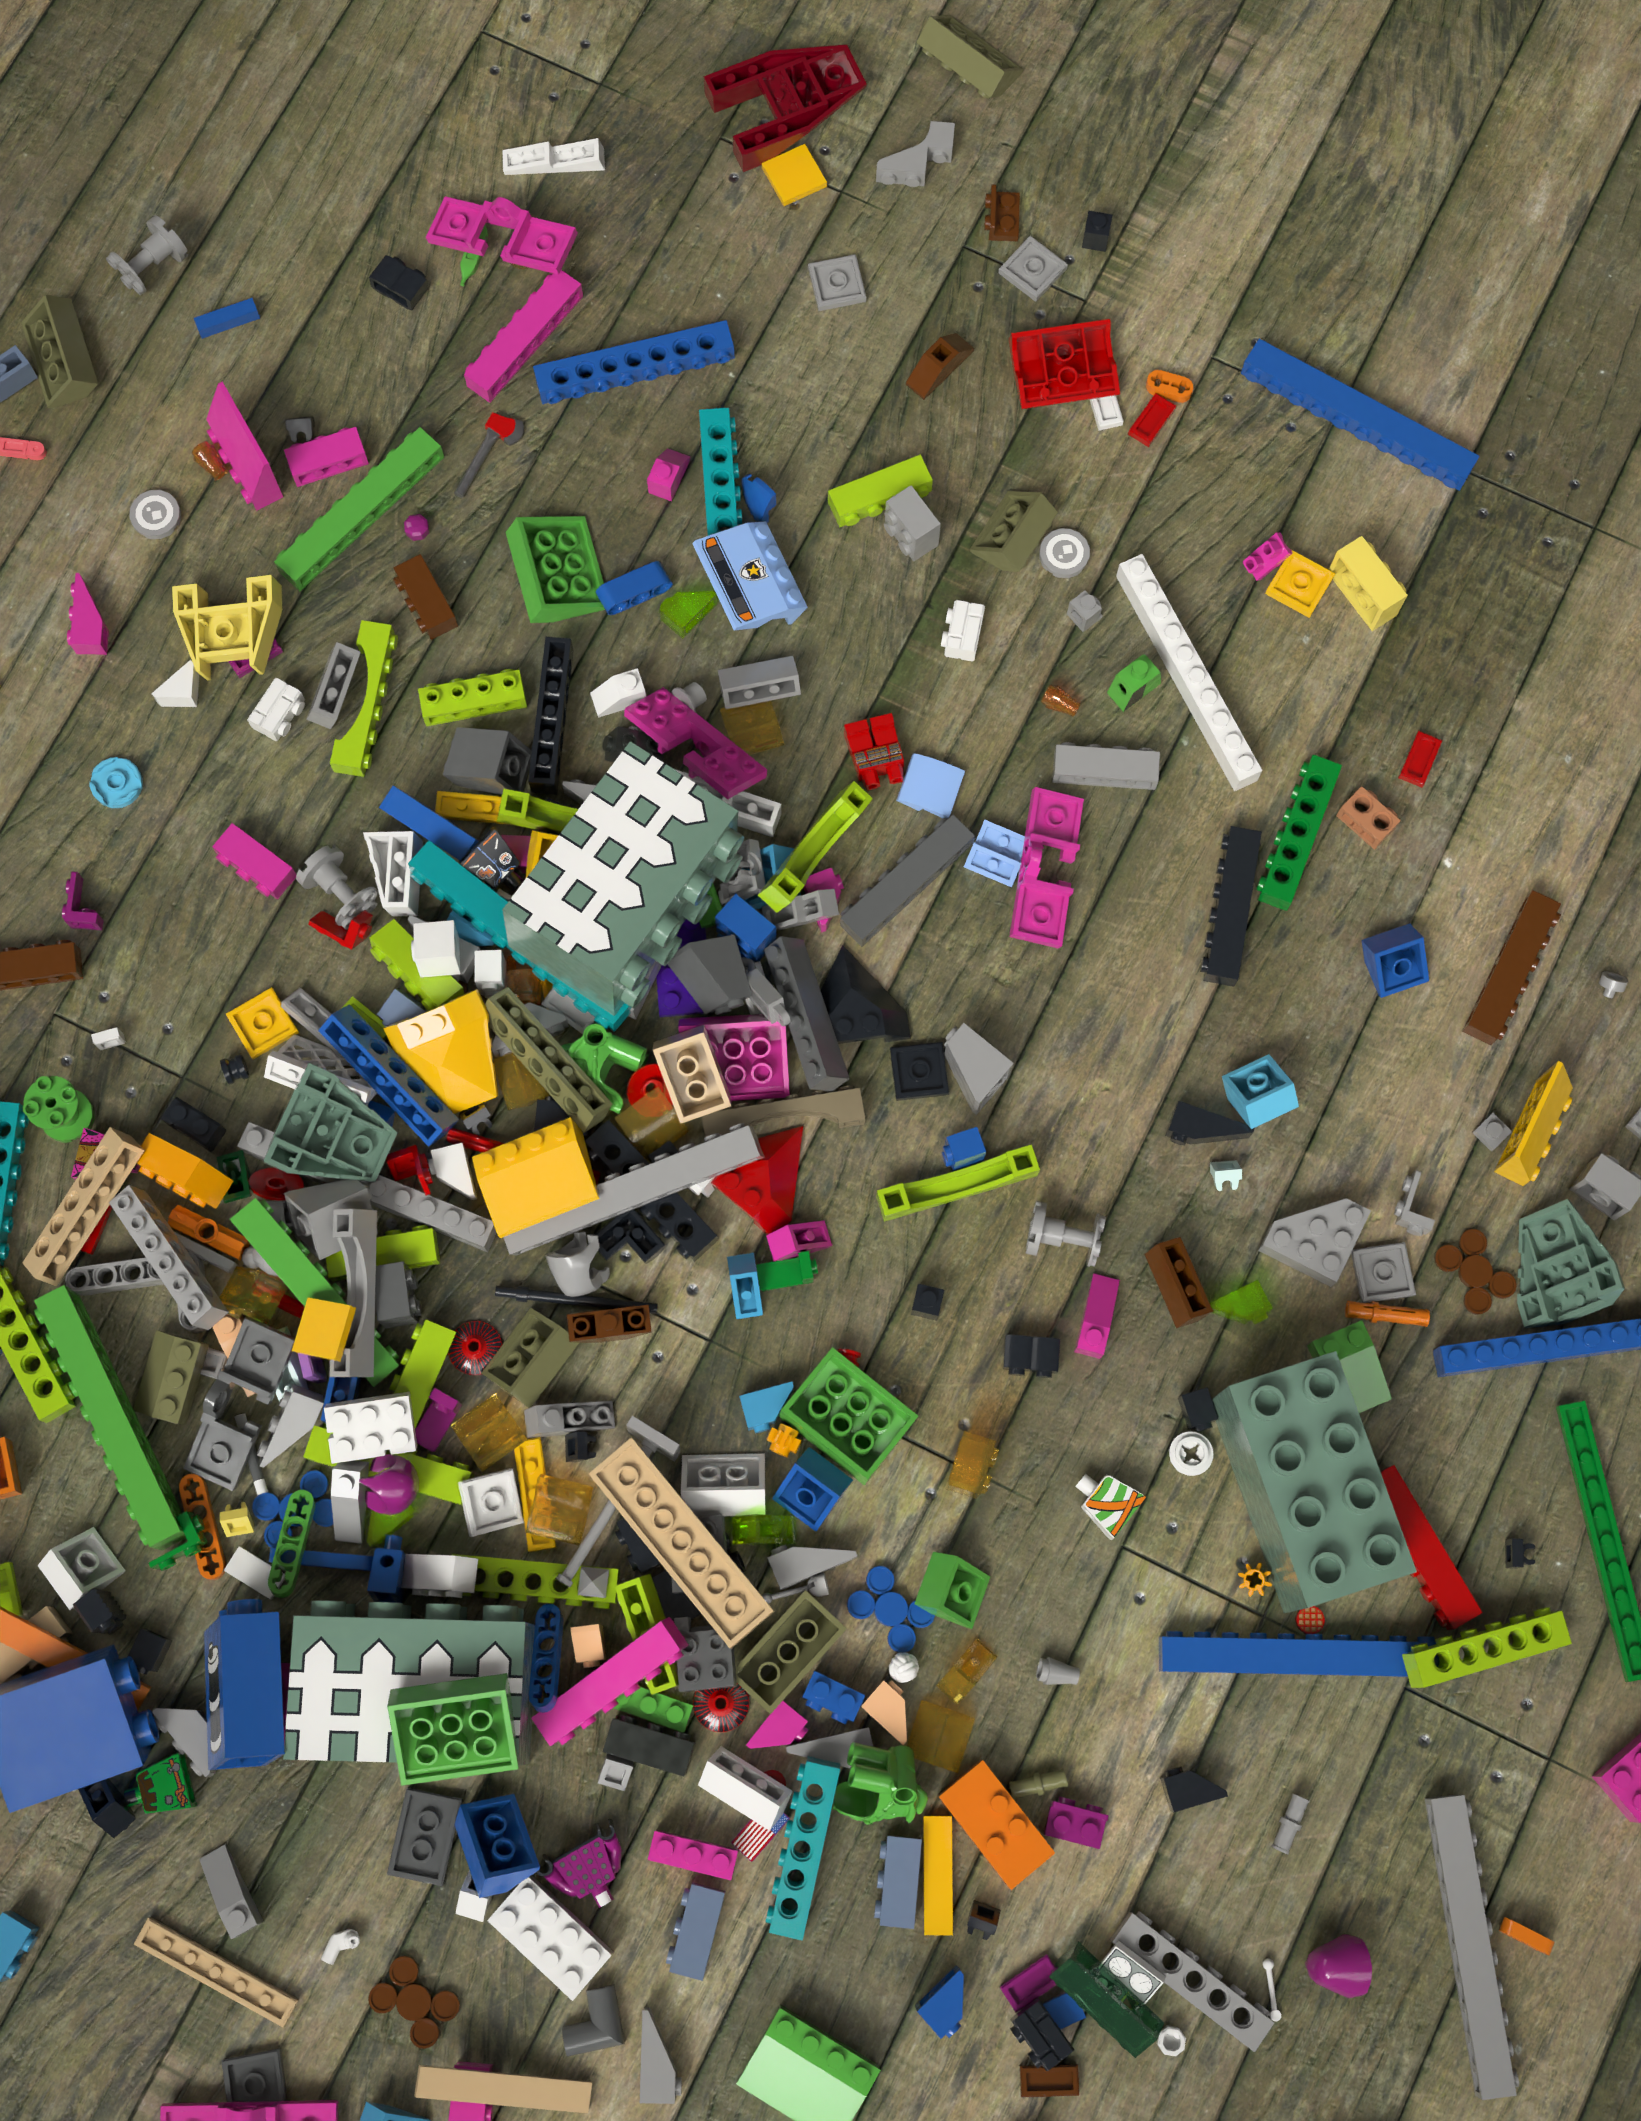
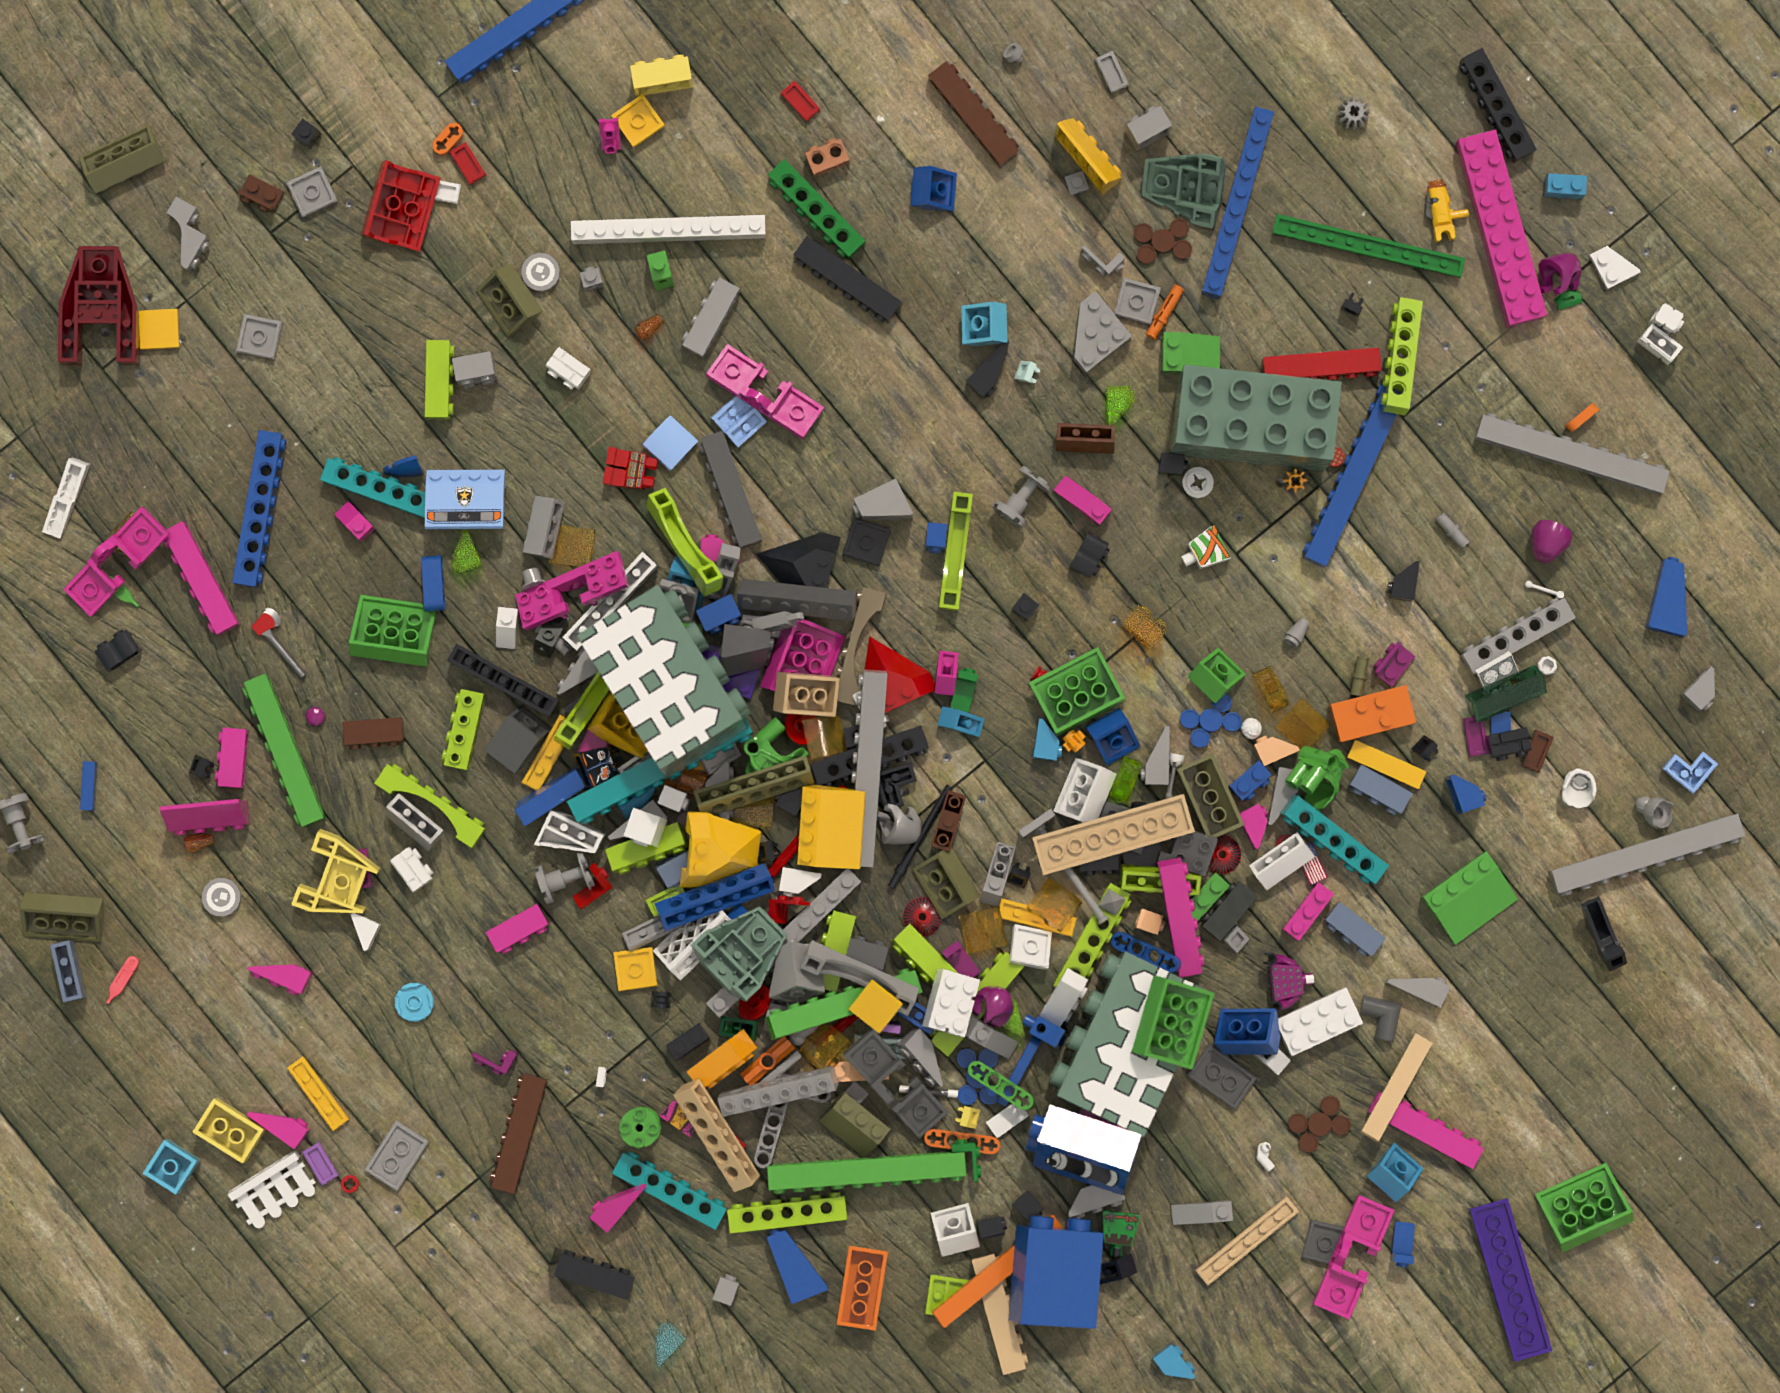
camera: 65 degrees left, 10 degrees up
reddish brown slope [906,333,975,400] -> none

